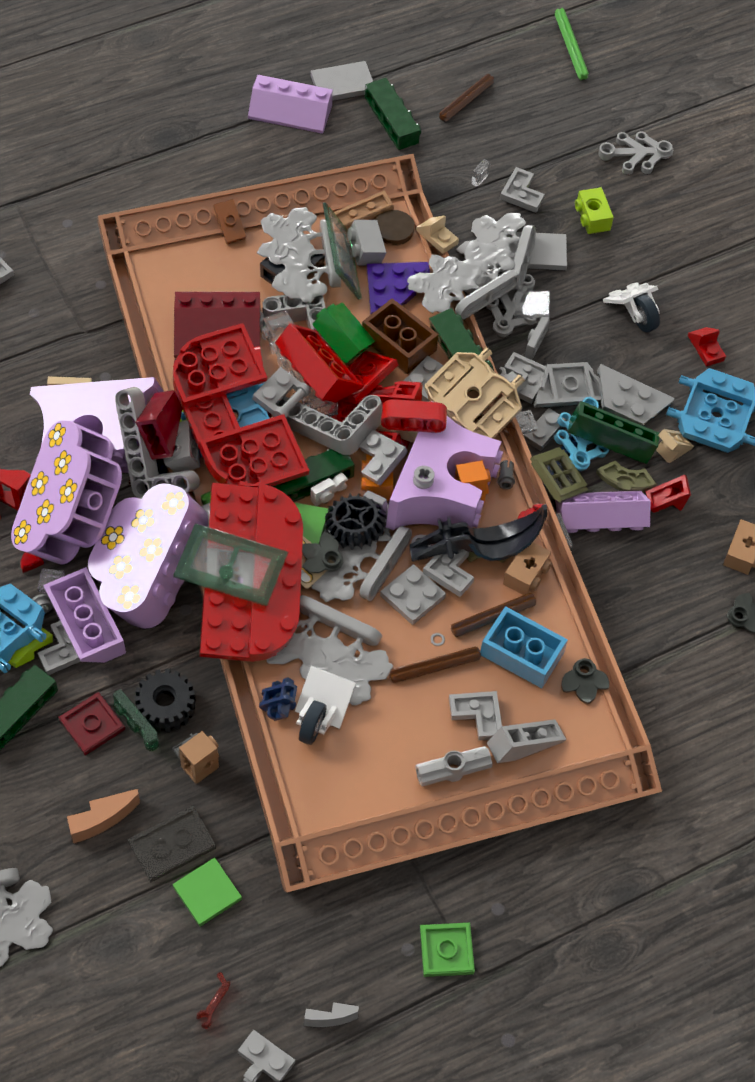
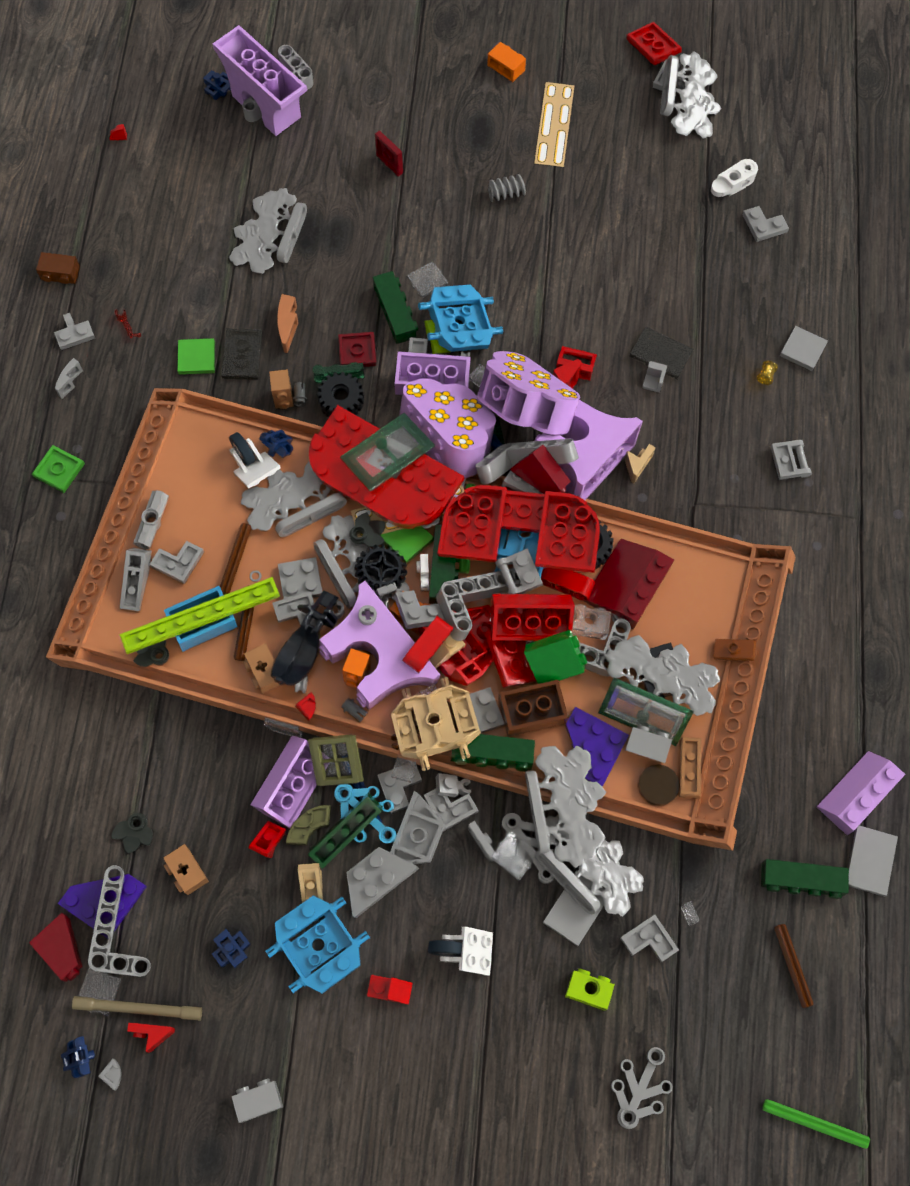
camera: 125 degrees right, 10 degrees up
tan slope [416,216,459,254] -> none
none -> lime tile [119,577,280,654]

